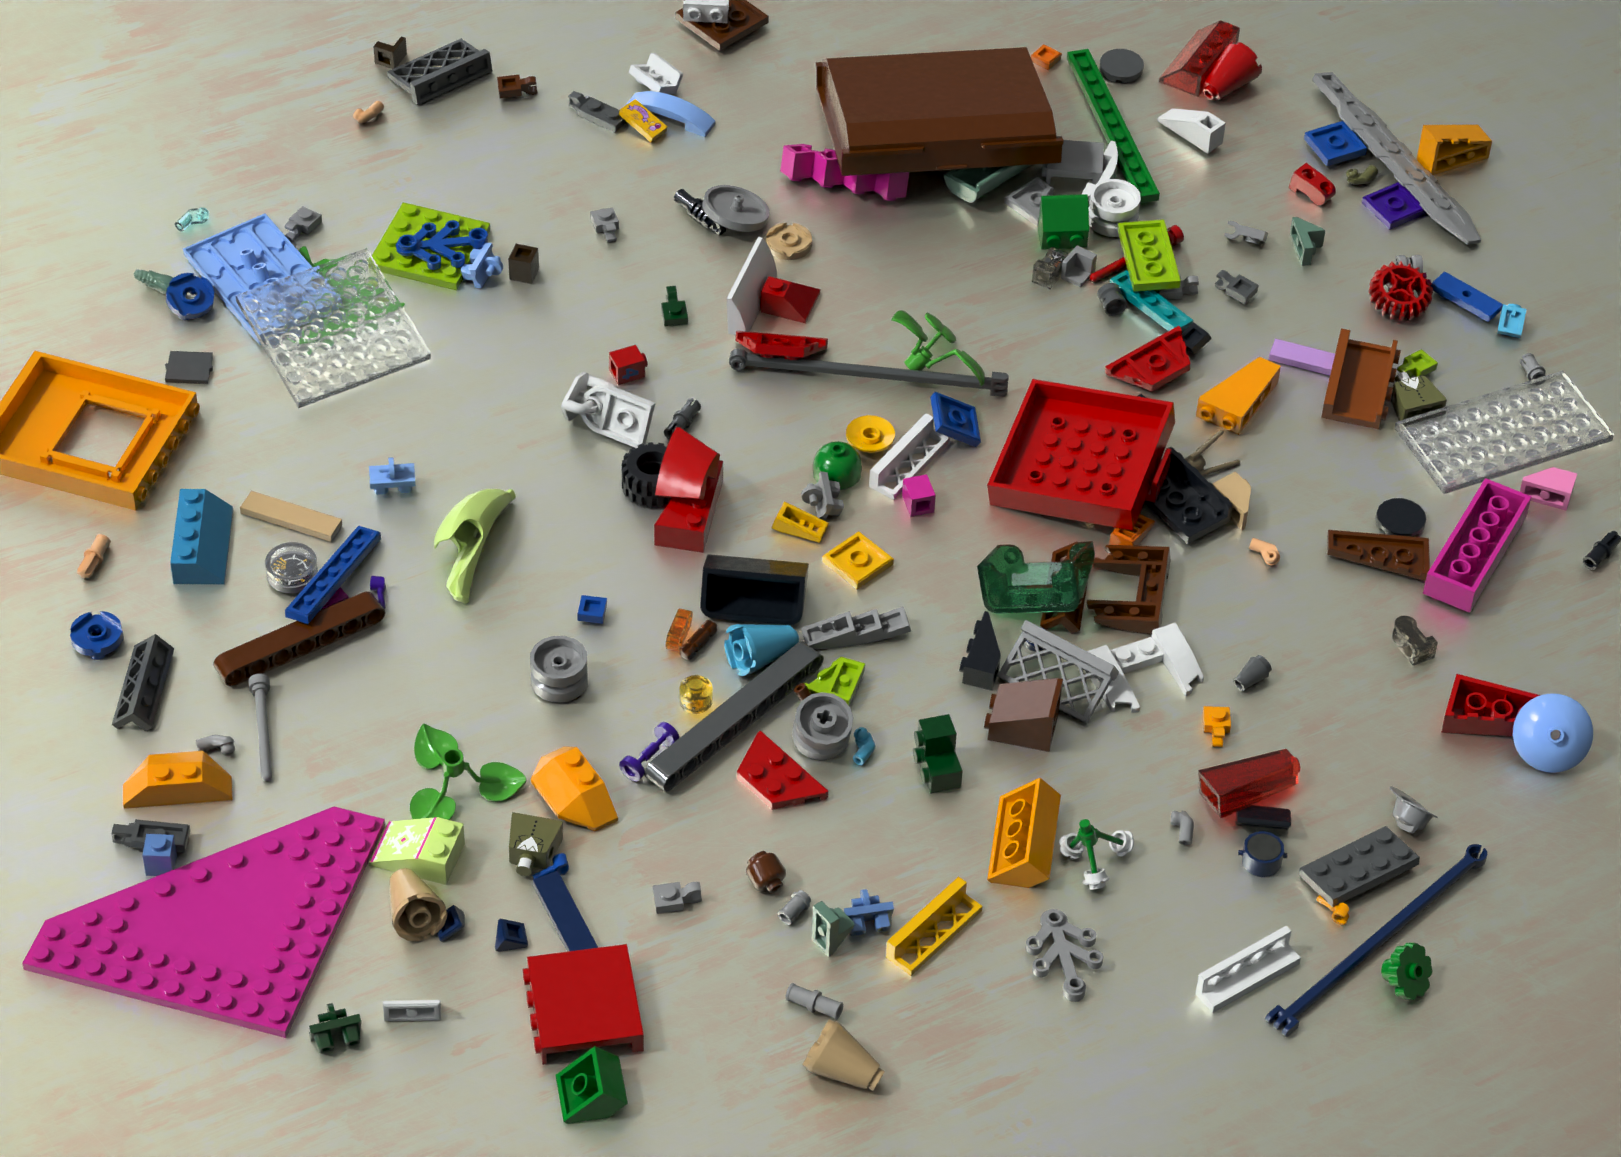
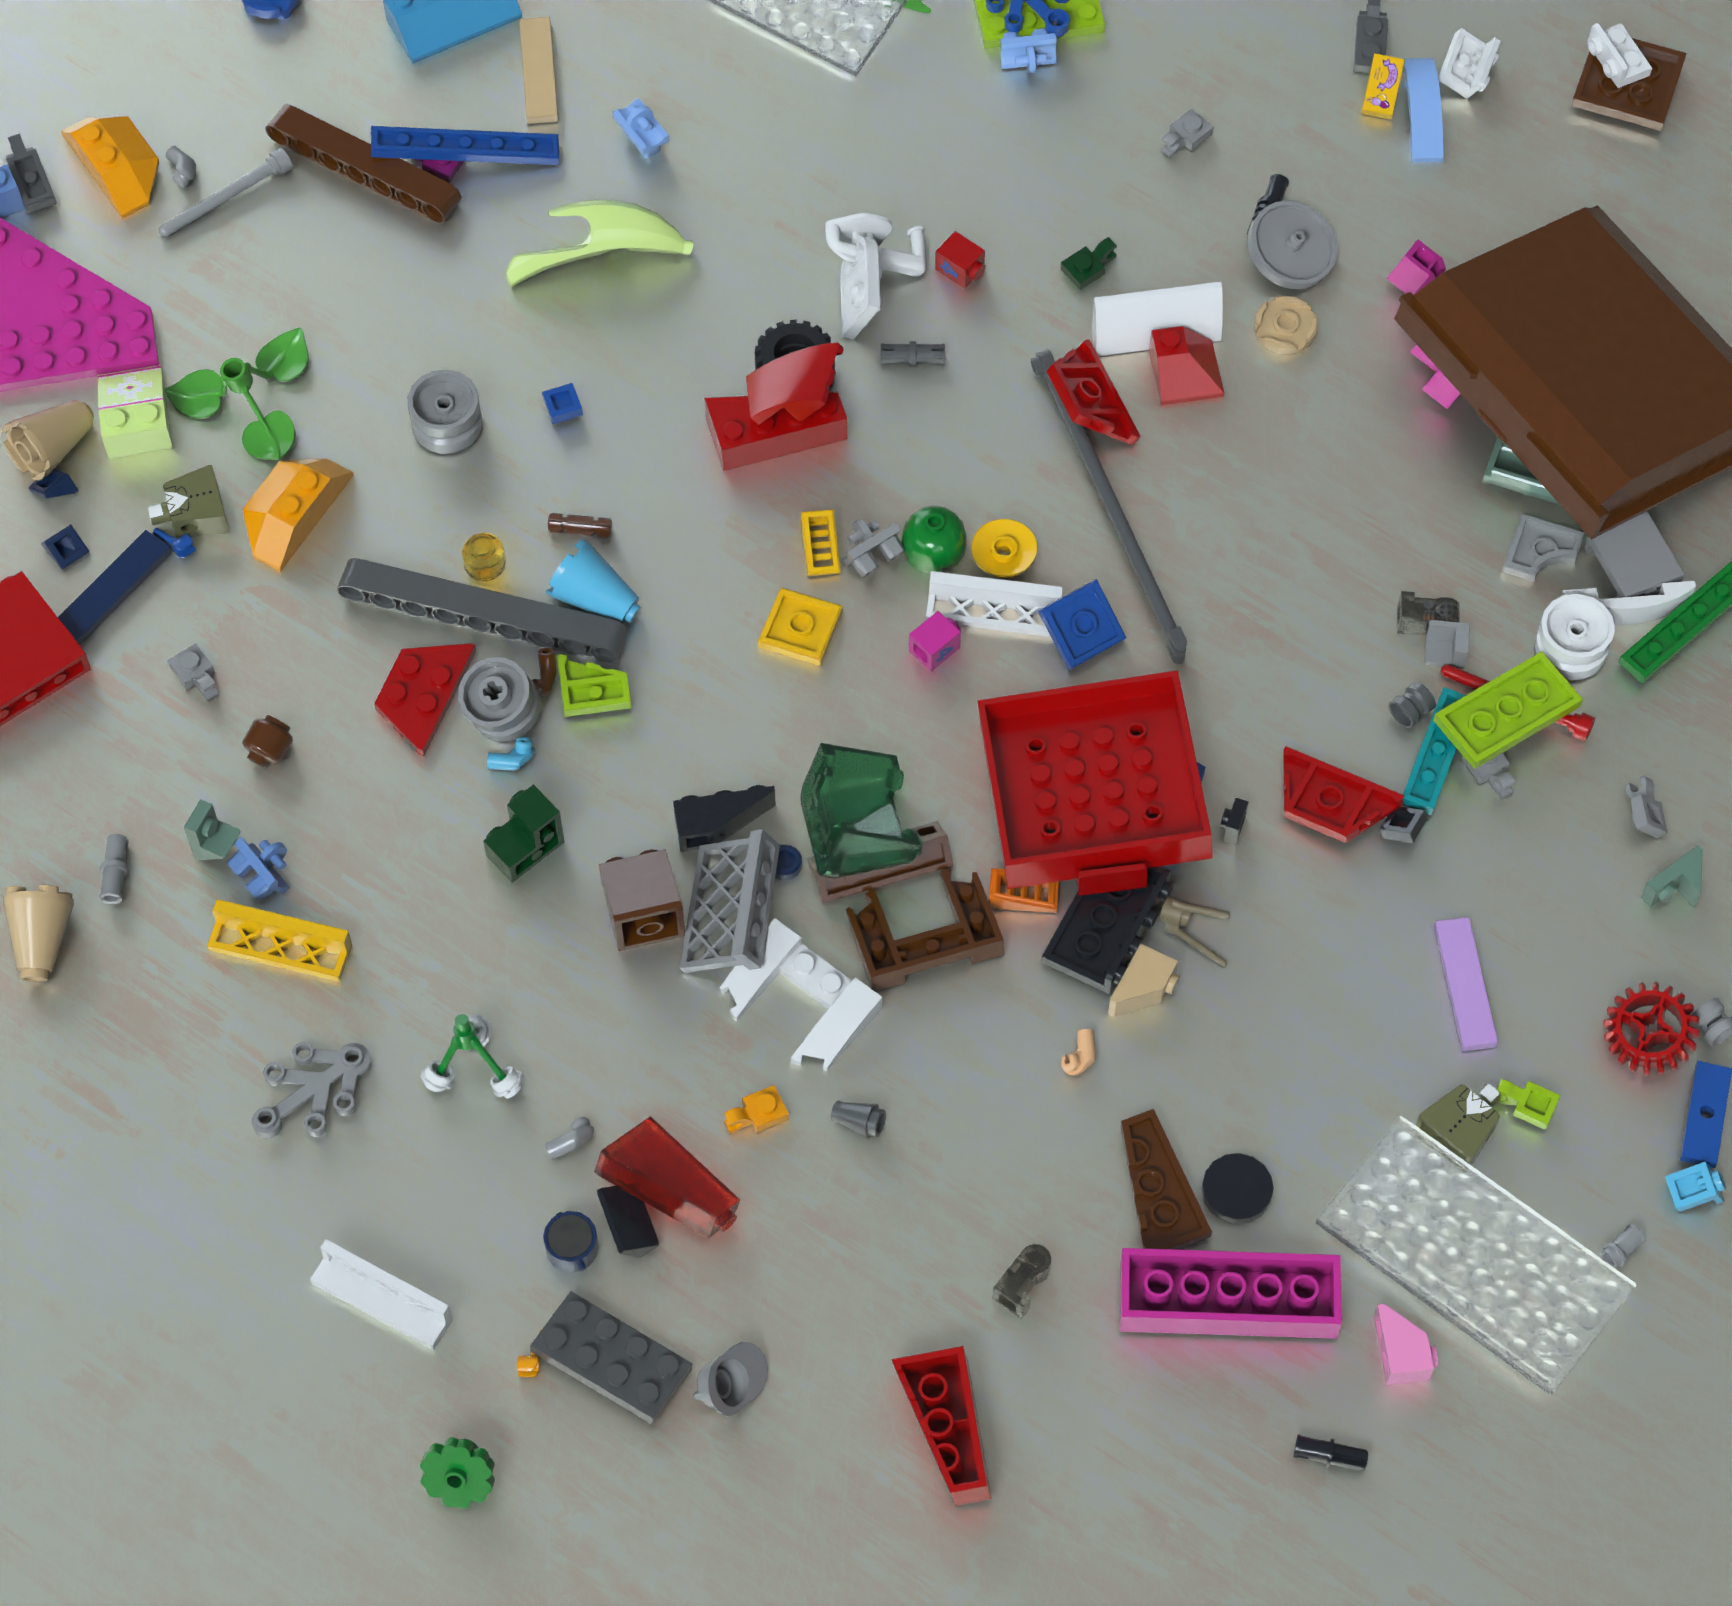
camera: 65 degrees right, 15 degrees up
dark grey fence [112,634,174,731] -> none
clear piece [265,542,318,593] -> none
dark purple hand [370,576,386,609] -> none
dark brown panel [508,244,539,284] -> none
dark purple wheel [619,722,680,782] -> none
clear orange beam [665,608,693,652] -> none
black windscreen [700,554,809,625] -> none
light grey pin [777,890,811,925] -> none
light grey slope [801,607,911,650] -> none
bright green plant [891,310,985,387] -> none
light orange slope [987,778,1061,888] -> none
green slope [1038,194,1089,249] -> none
light orange slope [1196,357,1281,435] -> none
dark grey plate [1215,270,1259,304] -> none
dark blue hinge [1265,844,1488,1037] -> none
dark orange panel [1321,328,1401,429] -> none
light blue dish [1513,693,1593,773] -> none

